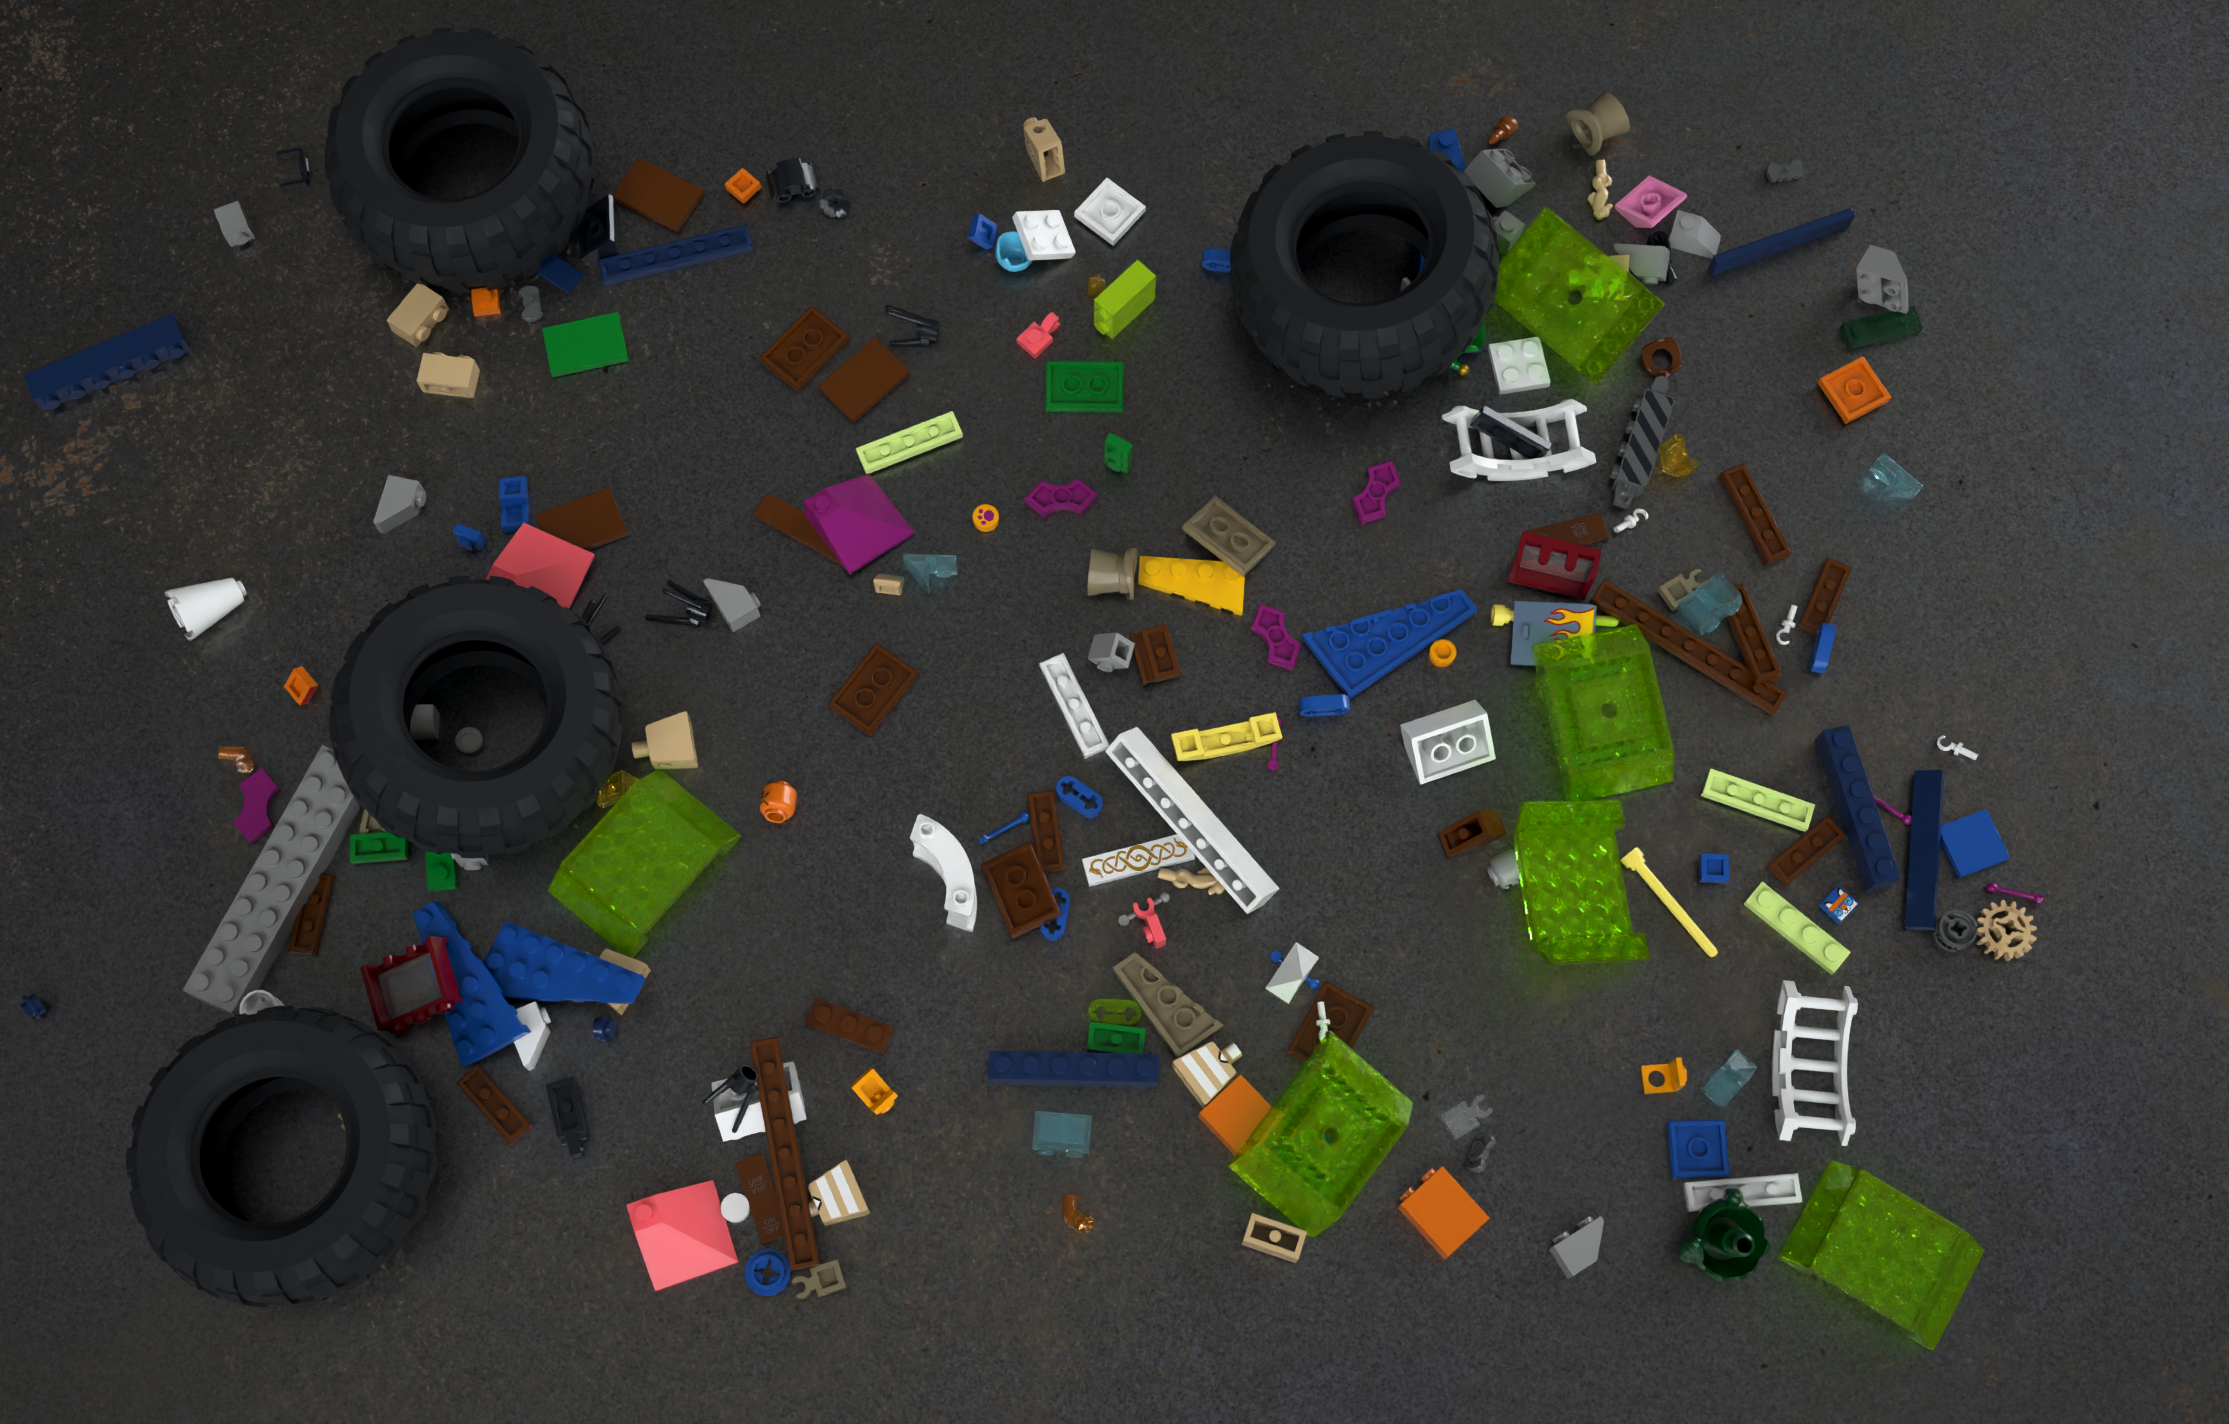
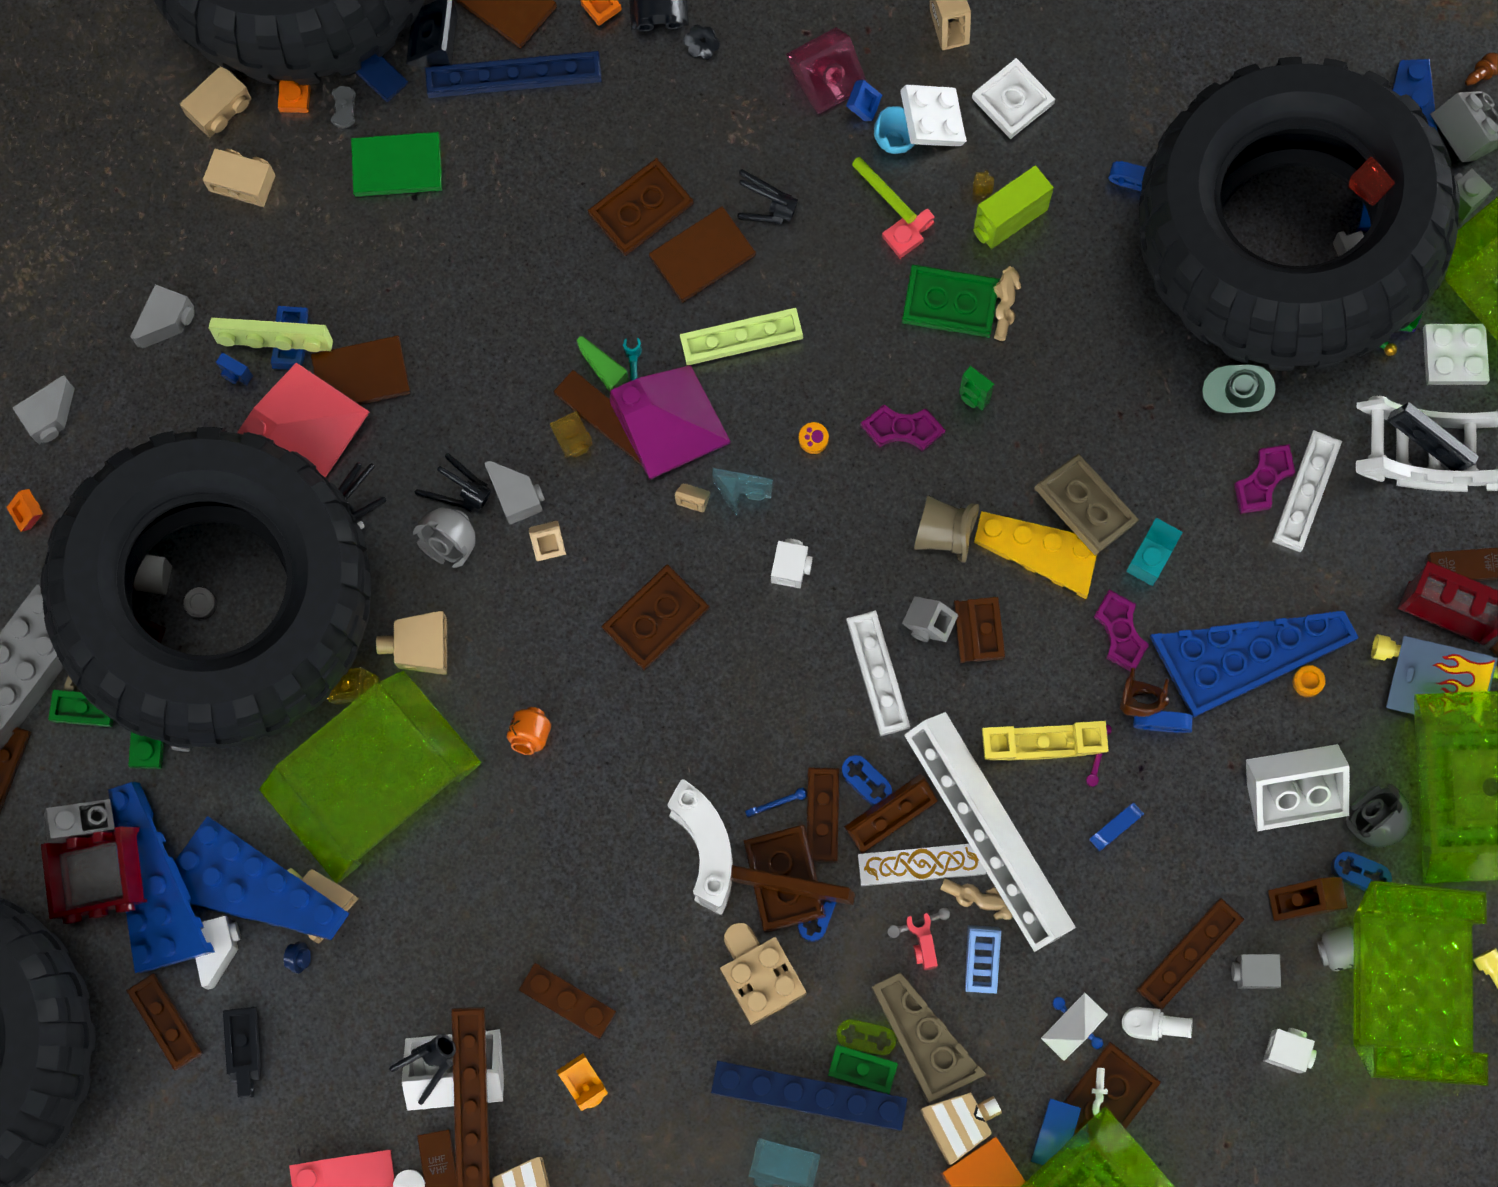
camera: 15 degrees right, 5 degrees up
none -> light grey slope [12,375,75,445]
none -> light grey slope [44,799,115,844]
none -> yellowish green plate [208,317,333,352]
none -> light grey cylinder [413,508,476,568]
none -> tan slope [529,521,566,562]
none -> clear yellow bracket [549,411,593,458]
none -> bright green slope [577,336,629,392]
none -> teal hand [623,338,642,381]
none -> tan brick [720,923,807,1027]
none -> reddish brown tile [730,865,855,905]
none -> white brick [771,539,813,589]
none -> clear pink slope [786,27,867,114]
none -> reddish brown tile [844,774,938,853]
none -> lime bar [852,157,917,224]
none -> light blue slope [965,925,1001,994]
none -> tan animal [993,266,1021,341]
none -> blue slope [1030,1098,1081,1171]
none -> blue beam [1089,802,1144,852]
none -> reddish brown piece [1120,667,1169,717]
none -> white arm [1122,1007,1193,1041]
none -> teal arch [1126,518,1183,586]
none -> reddish brown tile [1136,898,1244,1010]
none -> sand green piece [1202,364,1276,413]
none -> light grey brick [1231,954,1281,989]
none -> white brick [1263,1028,1317,1074]
none -> white tile [1272,430,1342,552]
none -> blue beam [1331,851,1392,894]
none -> dark grey cylinder [1346,784,1413,848]
none -> clear red slope [1349,157,1395,206]

